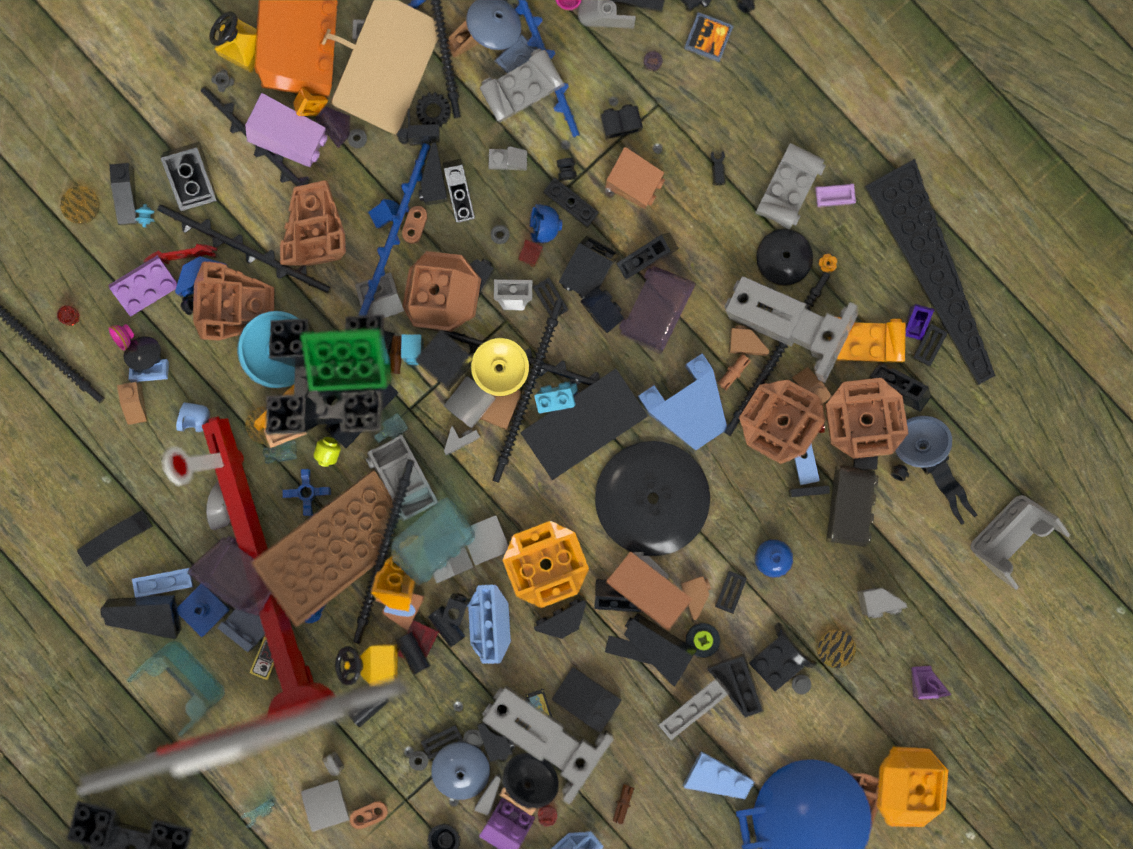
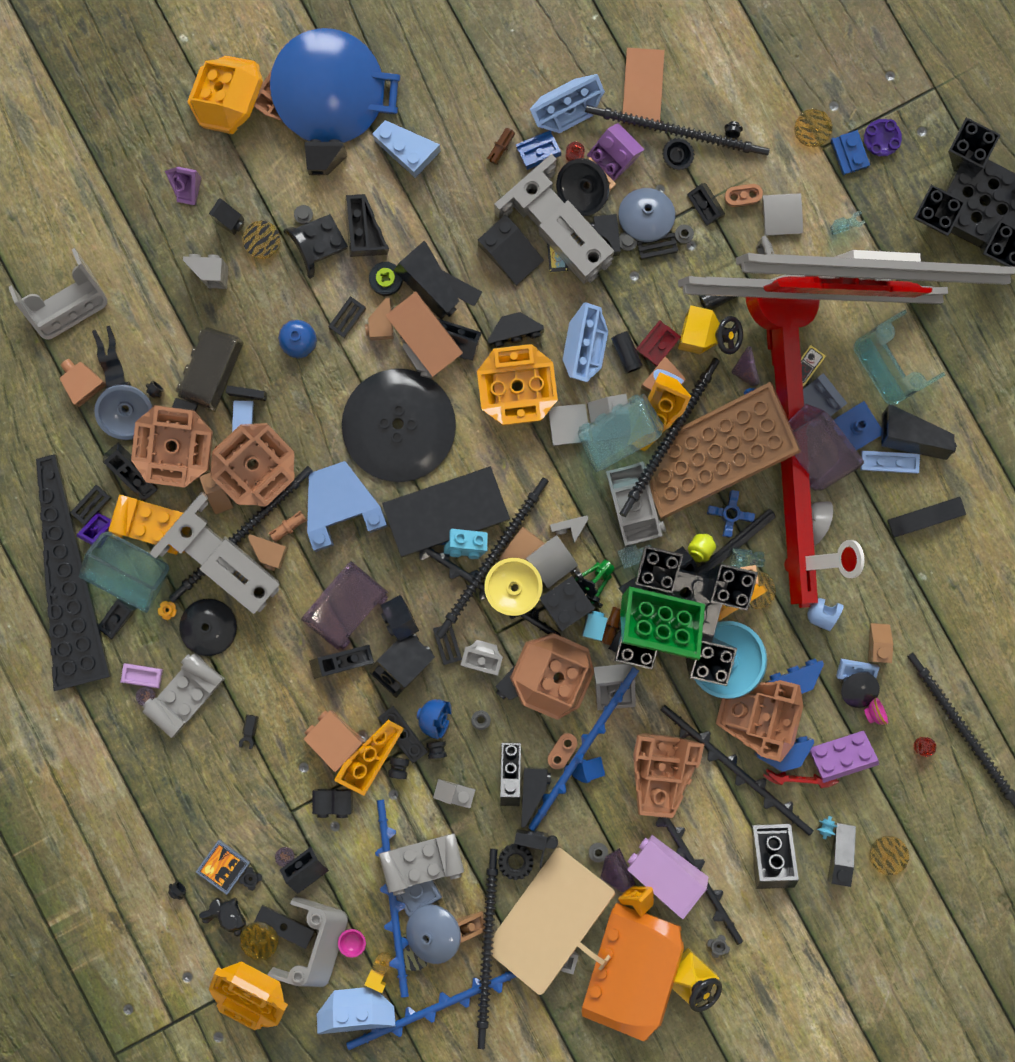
camera: 160 degrees left, 0 degrees up
black plate [181,296,194,315] -> none
black pin [395,632,430,675] -> none
black bracket [442,593,470,626] -> none
light grey slope [474,774,502,815] -> none
clear red panel [518,239,543,267] -> none
light grey plate [659,678,730,740] -> none
none -> nougat torso [60,359,106,407]
none -> clear light blue windscreen [79,532,169,613]
none -> black slope [99,596,137,639]
none -> tile [136,687,156,706]
none -> black slope [209,198,245,235]
none -> black plate [239,867,262,891]
none -> black brick [280,847,329,894]
none -> black slope [305,139,347,175]
none -> light orange wedge [334,720,404,796]
none -> black wheel [427,741,447,759]
none -> plate [516,130,561,170]
none -> plant [570,560,615,608]
none -> black slope [687,183,725,226]
none -> black axle [697,509,776,575]
none -> slope [731,346,760,387]
none -> blue slope [766,658,824,694]

